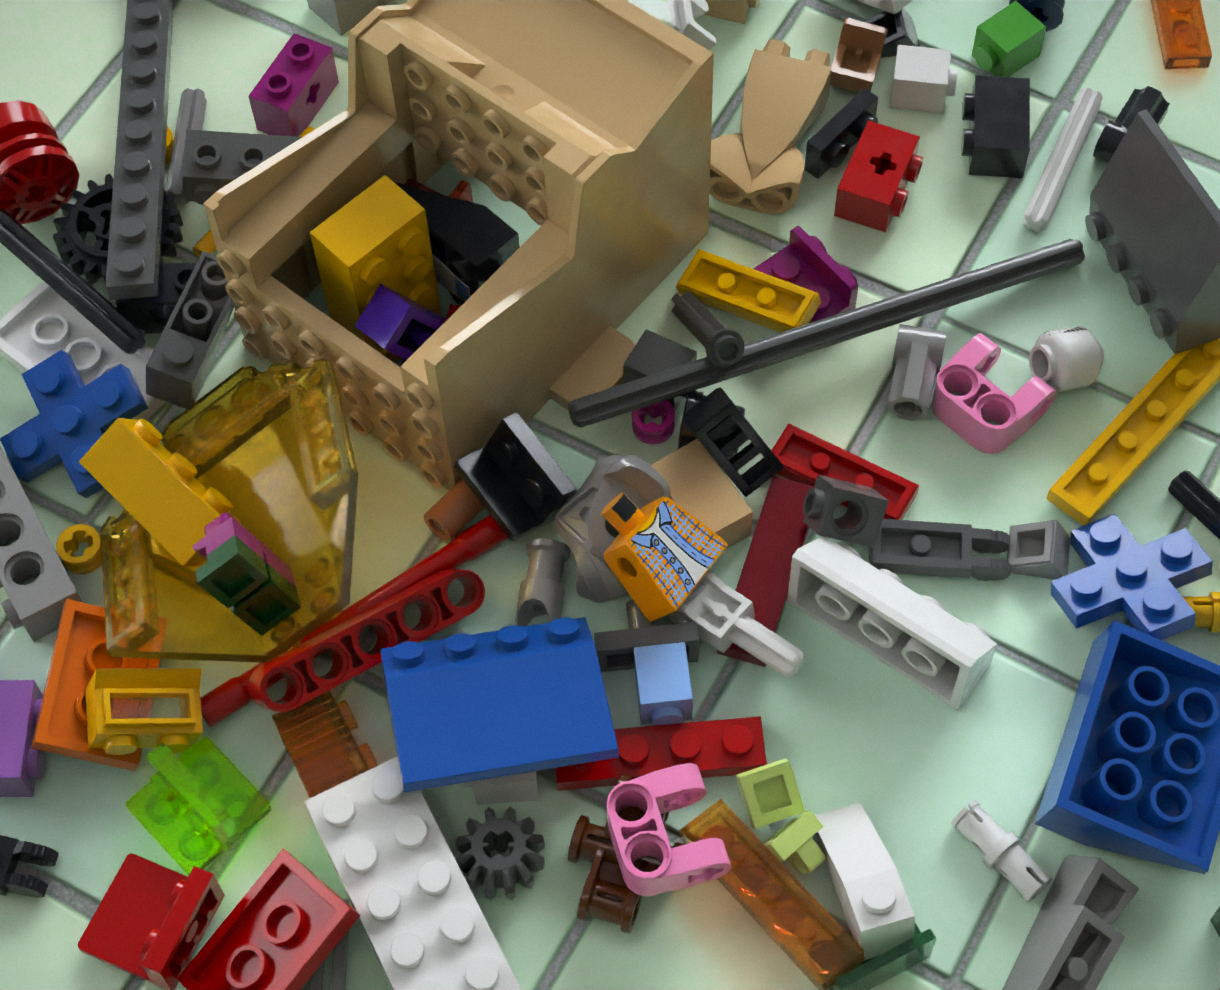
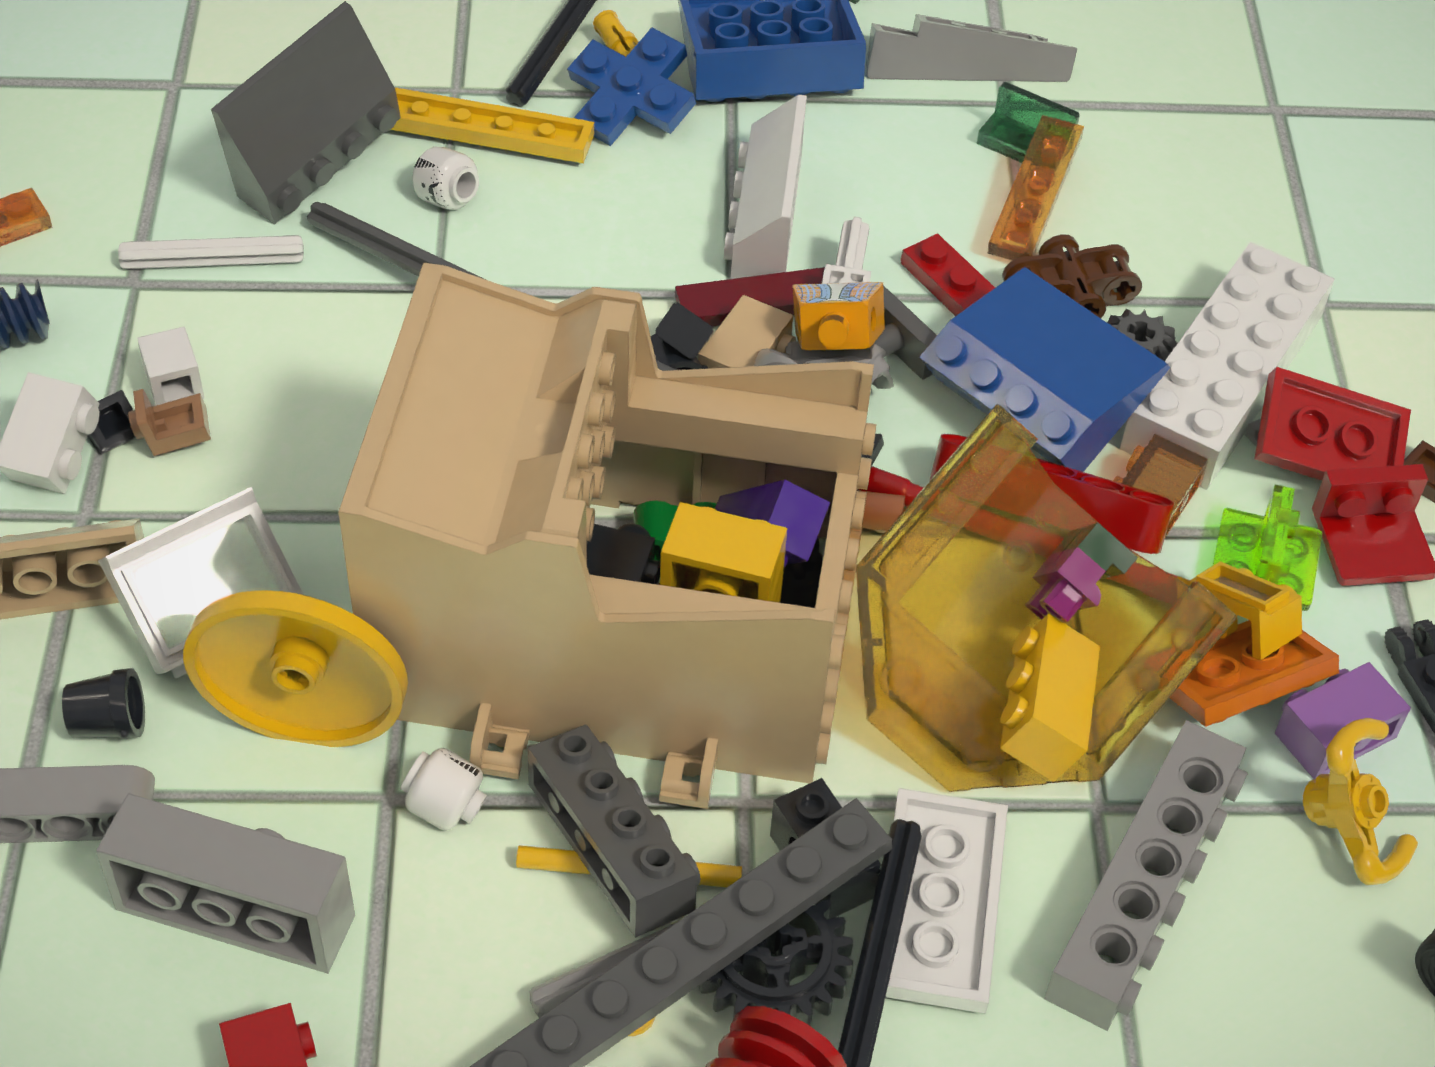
camera: 125 degrees left, 10 degrees down
blue plate [0,349,148,498] -> none
yellow bush [56,524,106,575] -> none
dark grey slope [146,251,234,411] -> none
magenta brick [248,33,339,137] -> none
light grey piece [515,538,571,627] -> none
bright pink piece [606,763,732,897] -> none
light blue brick [633,642,693,726] -> none
tan hips [709,39,832,214] -> none
yellowish green tile [735,758,805,829] -> none
yellowish green tile [757,810,826,876] -> none
red tile [771,423,919,520] -> none
dark grey brick [803,475,889,548] -> none
black plate [804,88,878,179] -> none
white slope [815,802,915,961] -> none
red brick [834,120,924,233] -> none
dark grey hinge [869,519,1010,581] -> none
light grey piece [887,324,947,421] -> none
bright pink piece [931,333,1057,454] -> none
white pin [951,800,1053,902] -> none
black brick [961,75,1030,178] -> none
bright green brick [971,1,1046,77] -> none
light grey slope [1007,520,1070,579] -> none
black piece [1093,86,1170,163] -> none

